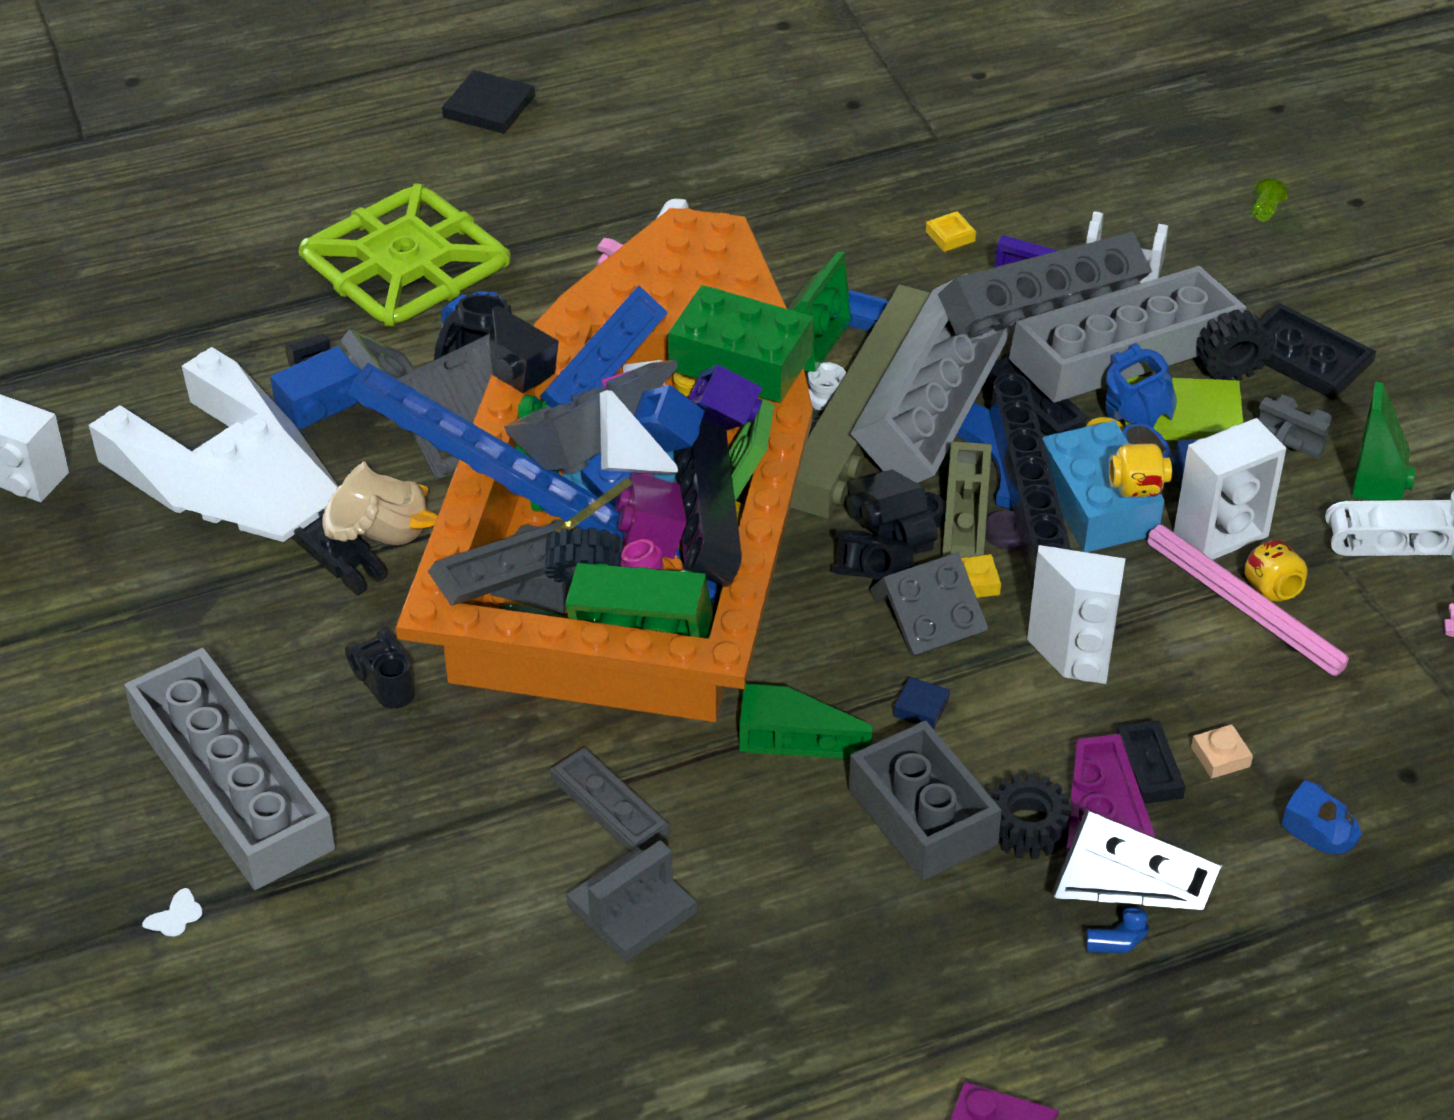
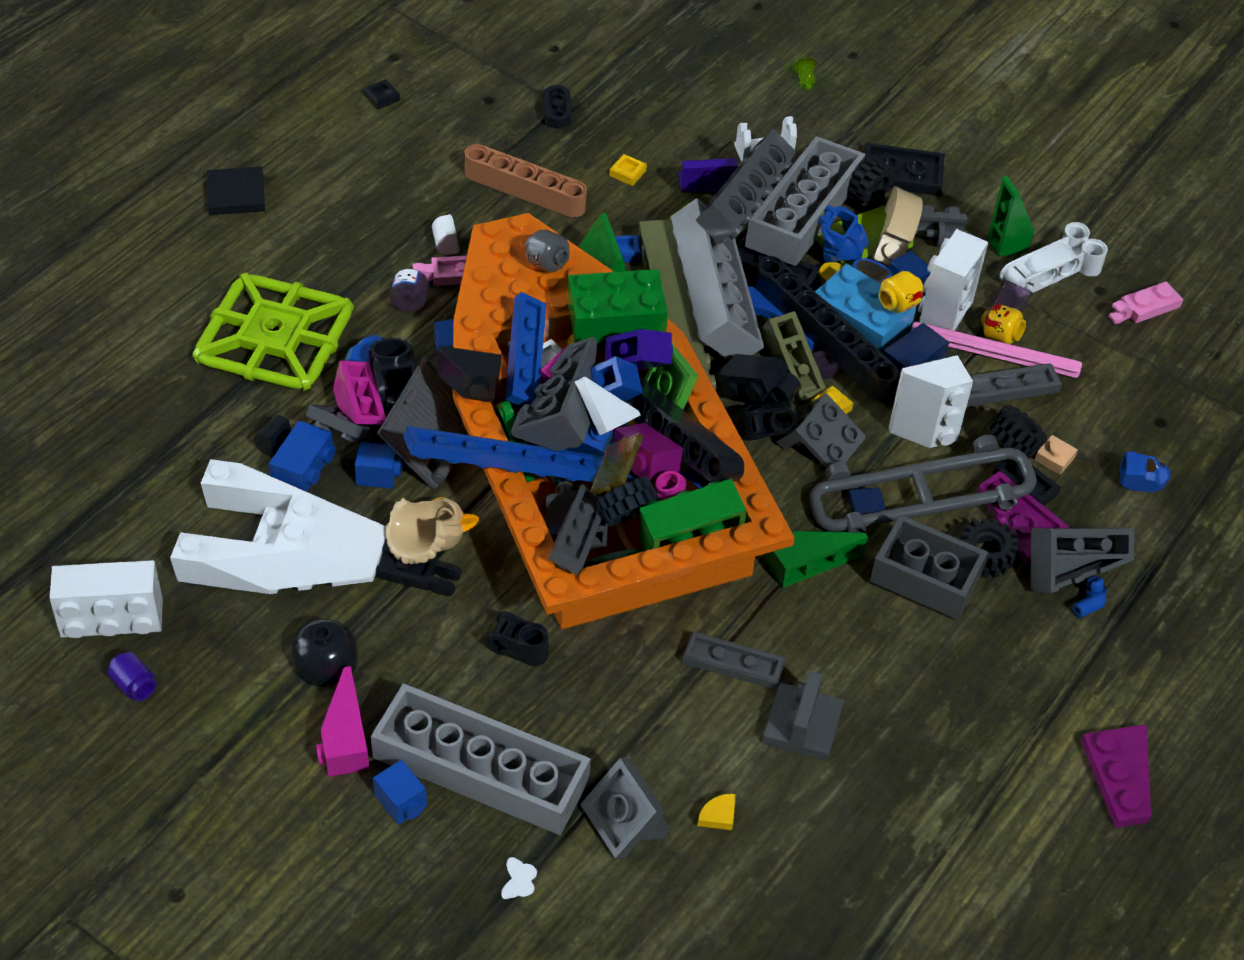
camera: 35 degrees left, 5 degrees up
none -> black cylinder [291,619,358,687]
none -> dark pink slope [316,666,369,777]
none -> dark pink slope [333,361,386,425]
none -> blue brick [355,442,403,489]
none -> black tile [363,79,400,110]
none -> blue brick [373,760,427,825]
none -> clear purple head [389,269,430,311]
none -> nougat beam [465,144,587,217]
none -> dark grey head [525,230,570,272]
none -> black plate [544,85,571,128]
none -> dark grey bracket [580,758,671,859]
none -> yellow tile [698,794,736,830]
none -> dark grey bar [809,435,1037,533]
none -> tan arch [871,186,923,267]
none -> dark blue piece [883,323,949,371]
none -> dark grey plate [967,363,1062,407]
none -> black tyre [989,404,1047,459]
none -> clear purple tile [993,280,1032,313]

